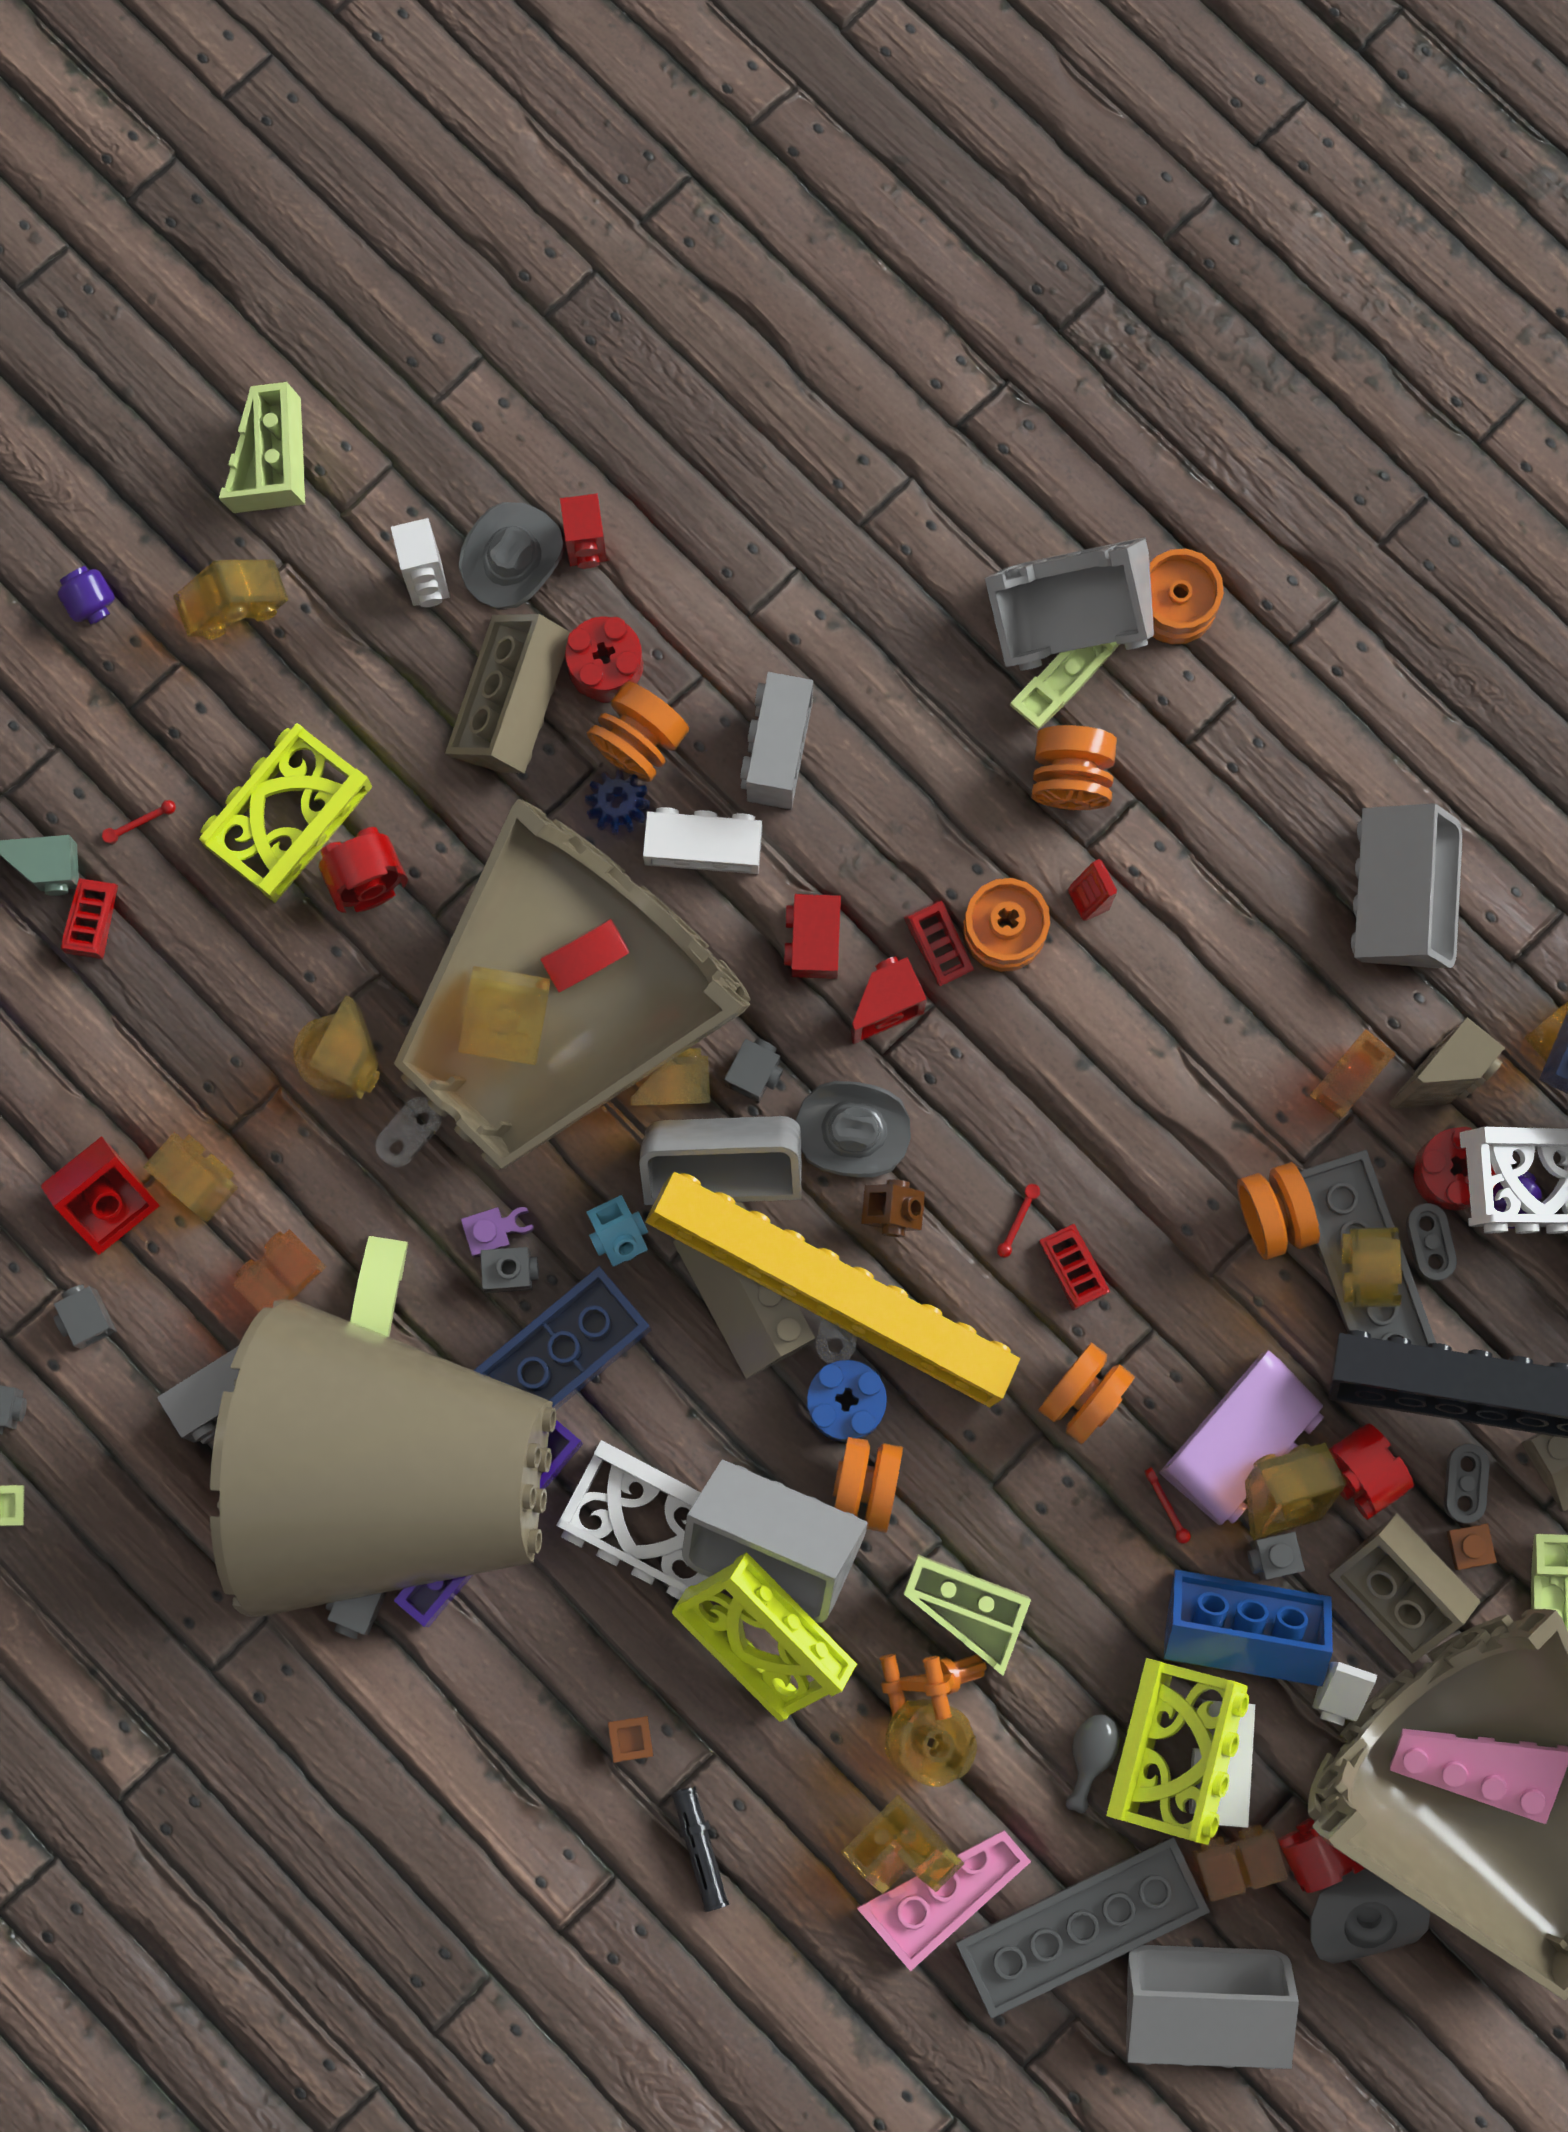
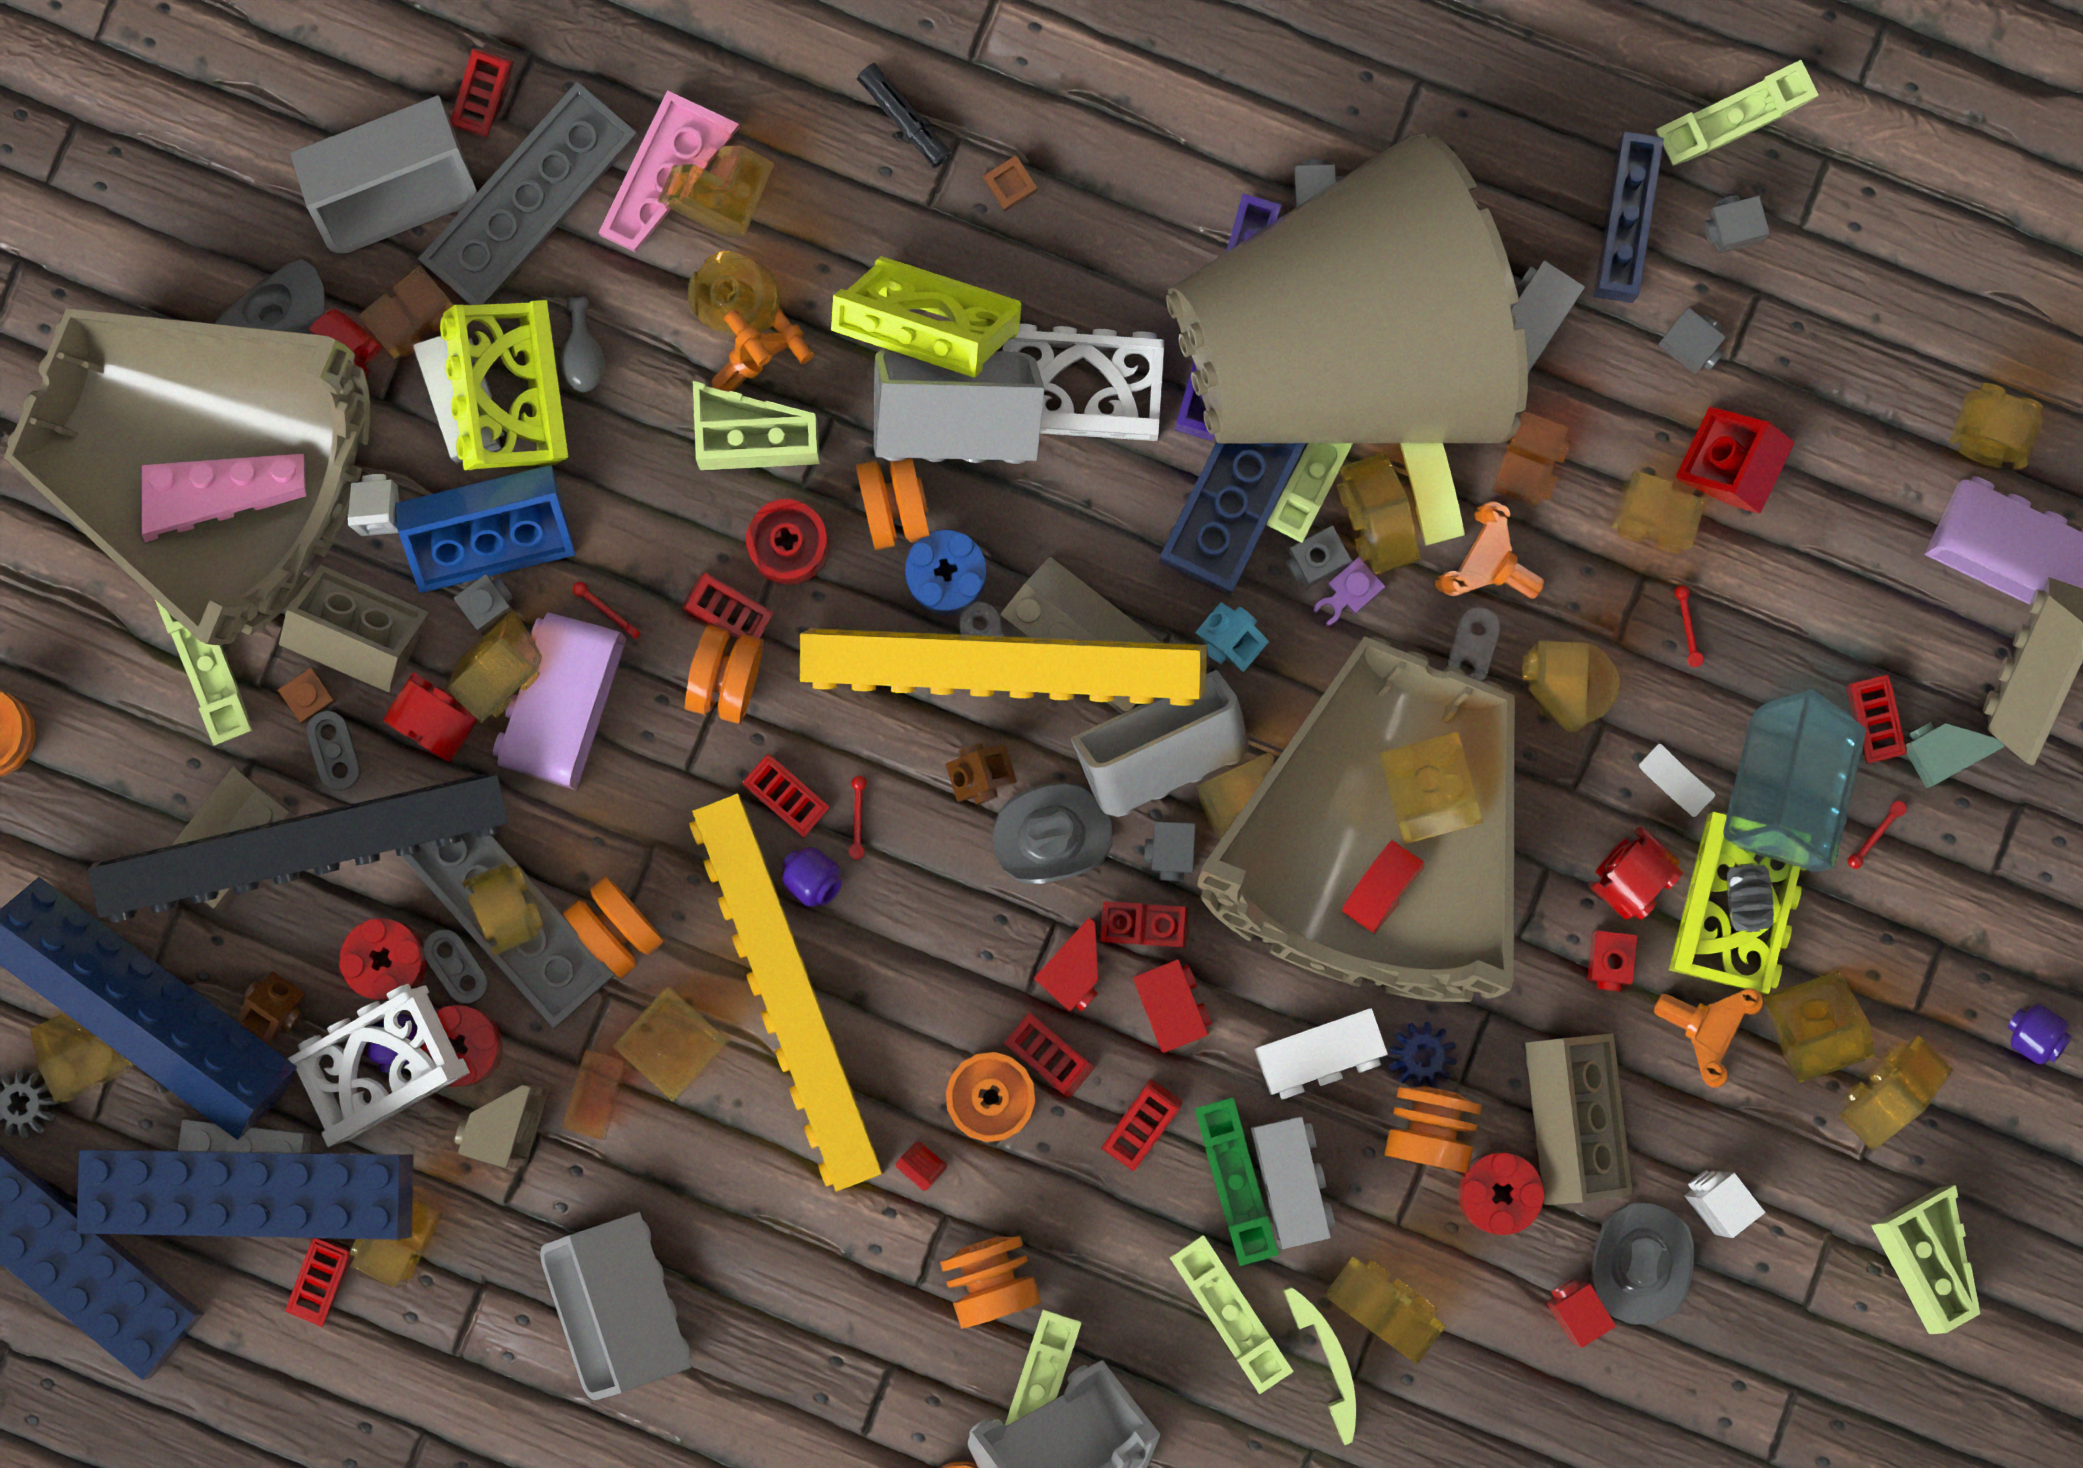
camera: 160 degrees right, 5 degrees up
none -> red brick [339,918,428,1001]
none -> red slope [450,48,514,138]
none -> clear yellow brick [612,986,731,1102]
none -> red slope [681,573,774,639]
none -> yellow brick [689,794,883,1192]
none -> red brick [746,499,829,585]
none -> dark purple head [781,847,842,907]
none -> red slope [1100,901,1189,948]
none -> red slope [1101,1079,1182,1172]
none -> yellowish green slope [1169,1235,1294,1394]
none -> green slope [1194,1097,1279,1266]
none -> yellowish green slope [1266,443,1353,543]
none -> yellowish green slope [1283,1286,1356,1445]
none -> clear yellow brick [1324,1256,1446,1365]
none -> clear yellow brick [1337,453,1421,574]
none -> orange axle [1435,502,1544,599]
none -> red brick [1587,931,1637,992]
none -> dark blue brick [1593,131,1664,304]
none -> white sticker [1639,744,1715,817]
none -> orange axle [1654,989,1764,1088]
none -> red hinge [1674,585,1704,668]
none -> clear light blue windscreen [1723,689,1867,872]
none -> dark grey gear [1726,863,1774,932]
none -> clear yellow slope [1763,971,1875,1083]

